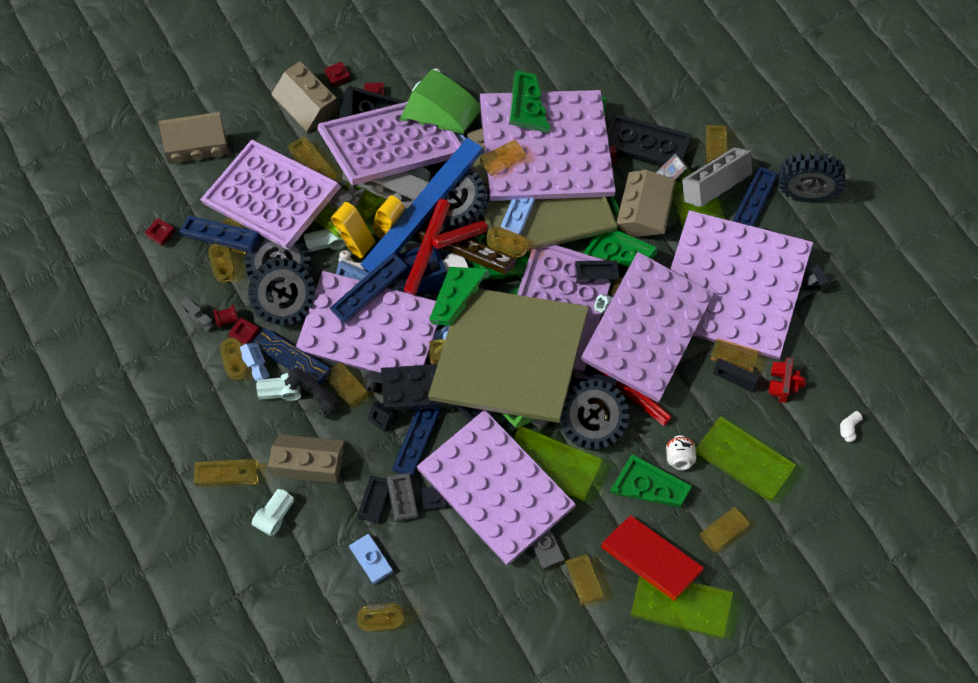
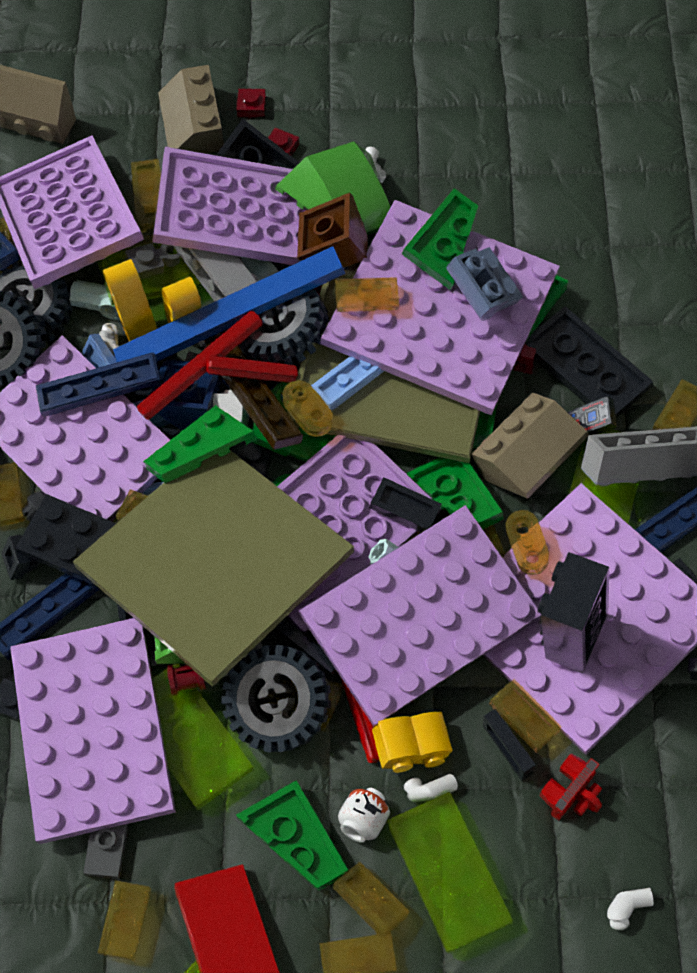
camera: 30 degrees right, 0 degrees up
none -> dark red bush [167,665,206,696]
none -> reddish brown slope [297,192,368,268]
none -> clear yellow plate [333,862,410,939]
none -> yellow brick [372,712,453,773]
none -> white arm [404,774,458,803]
none -> sand blue brick [446,247,523,321]
none -> clear yellow plate [506,510,549,575]
none -> black brick [537,552,609,673]

